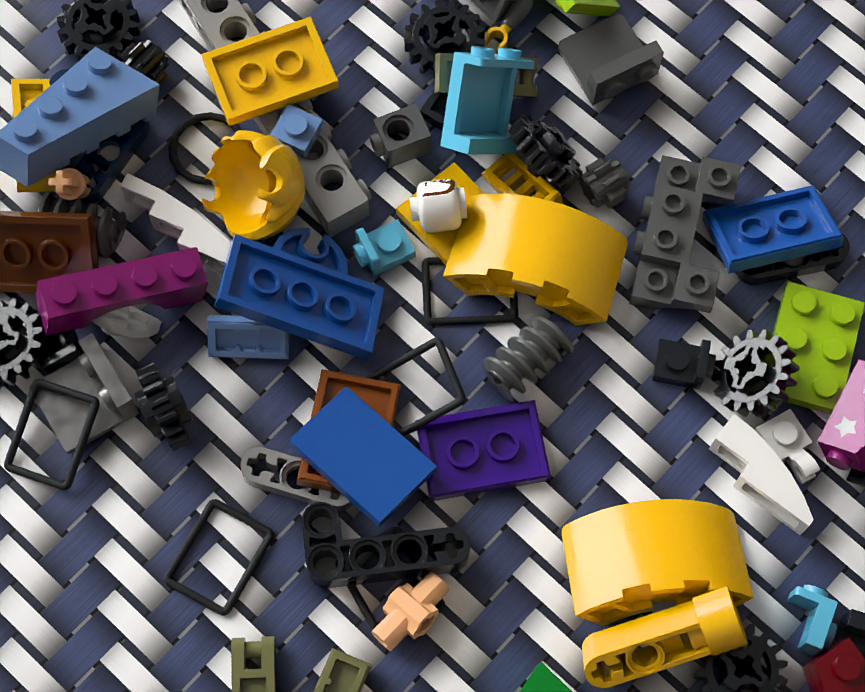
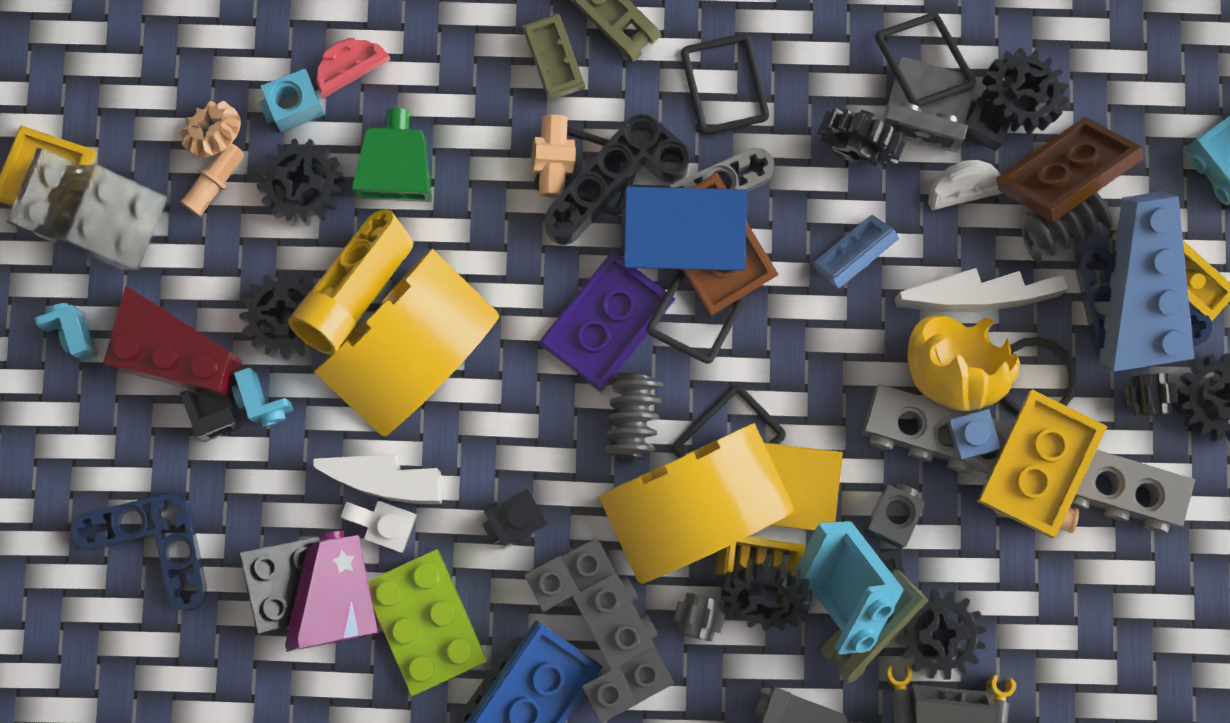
camera: 140 degrees right, 10 degrees up
magenta arch [36,247,208,336] -> none
light nougat axle [48,168,91,200] -> none
blue plate [214,228,384,360] -> none
medium azure bracket [352,219,416,277] -> none
white head [409,179,468,233] -> none
black gear [711,329,800,418] -> none

